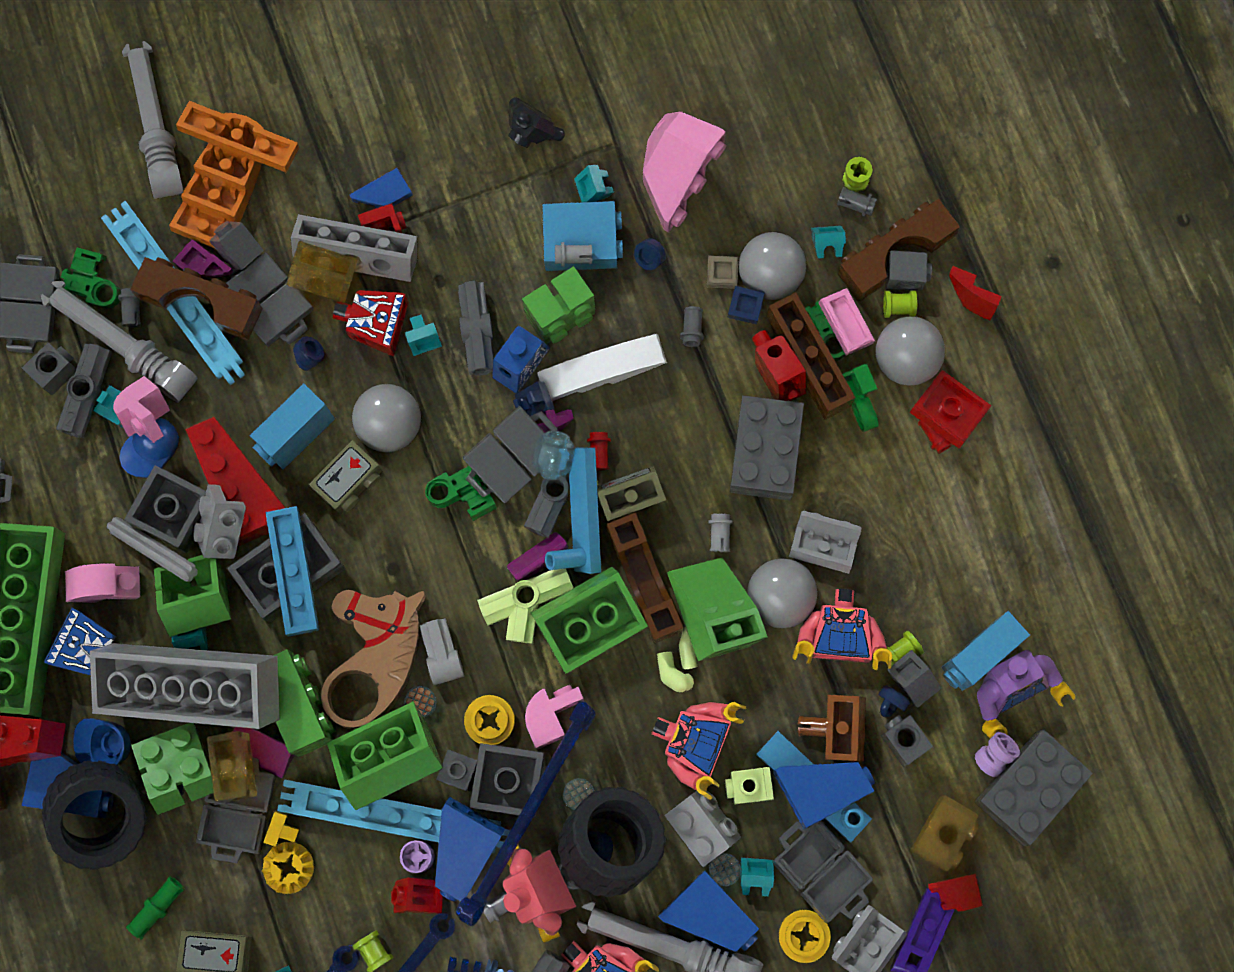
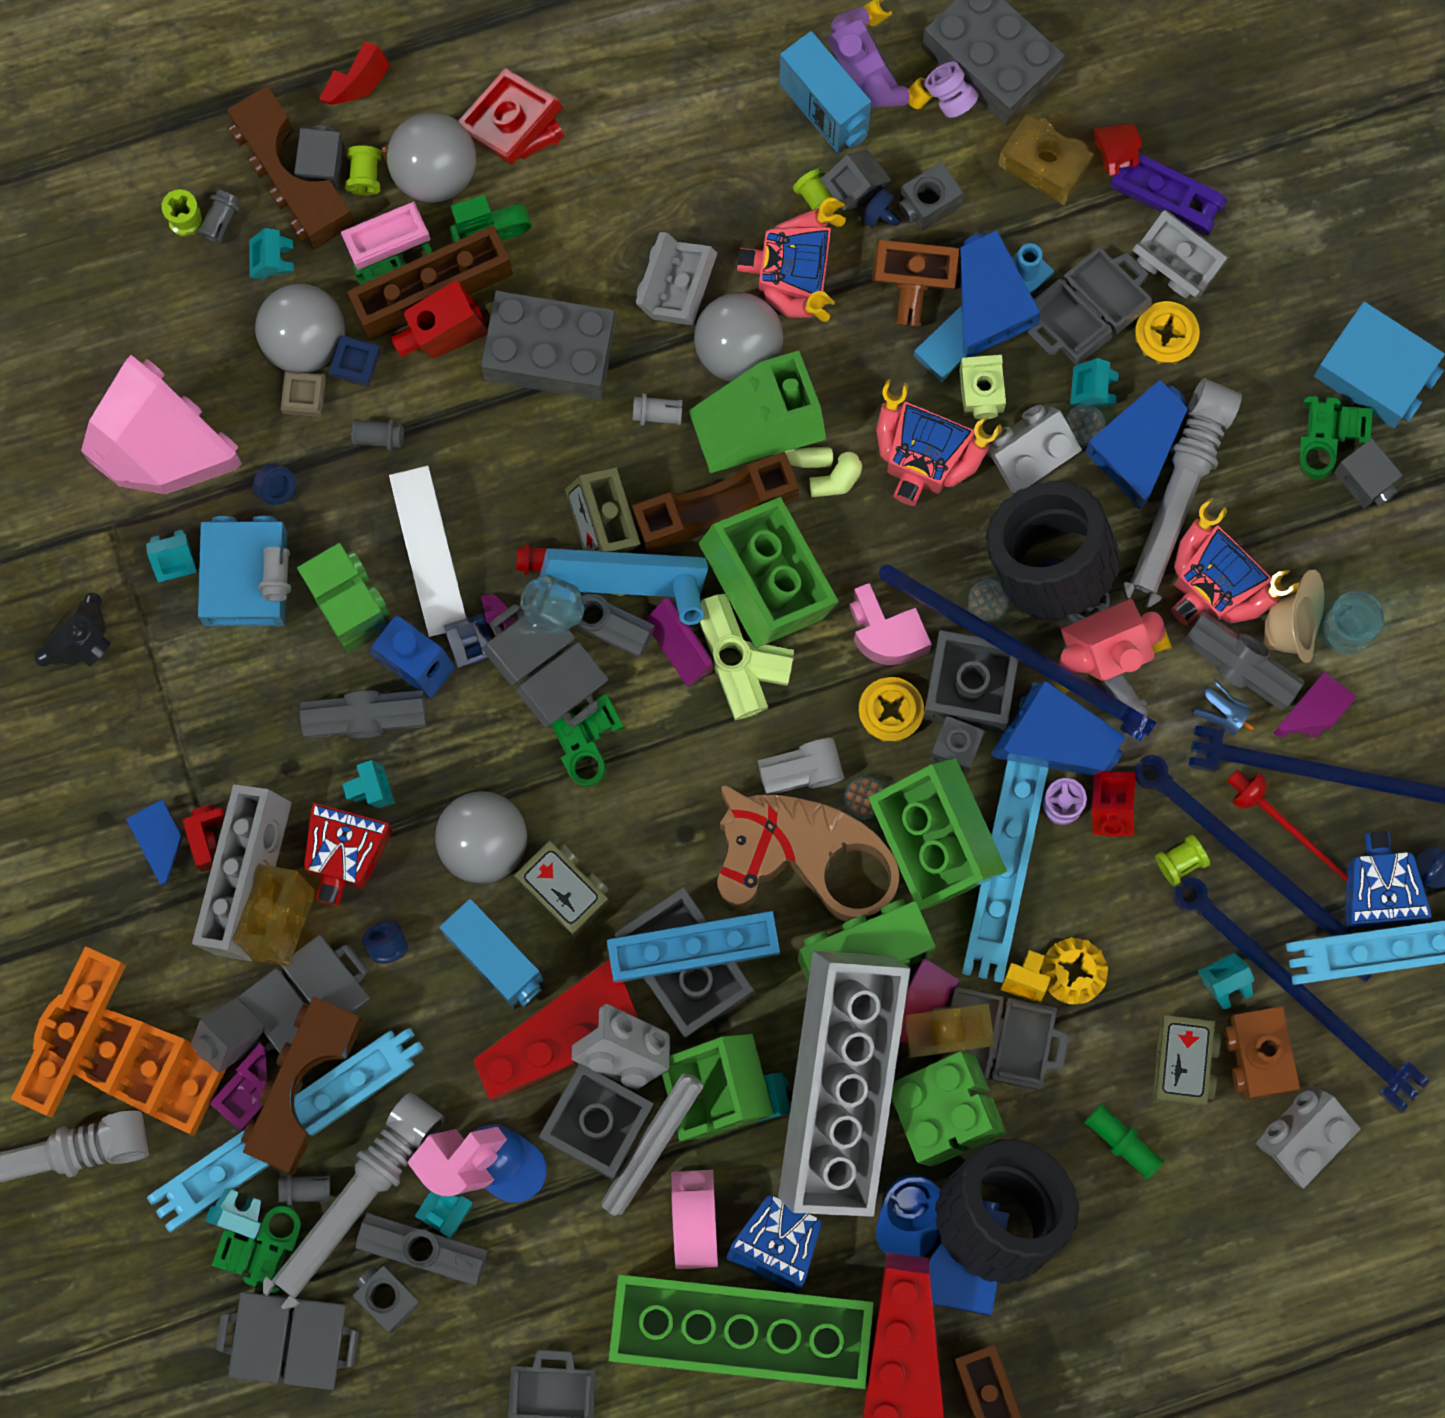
camera: 90 degrees left, 0 degrees up
none -> teal tile [205,1188,261,1239]

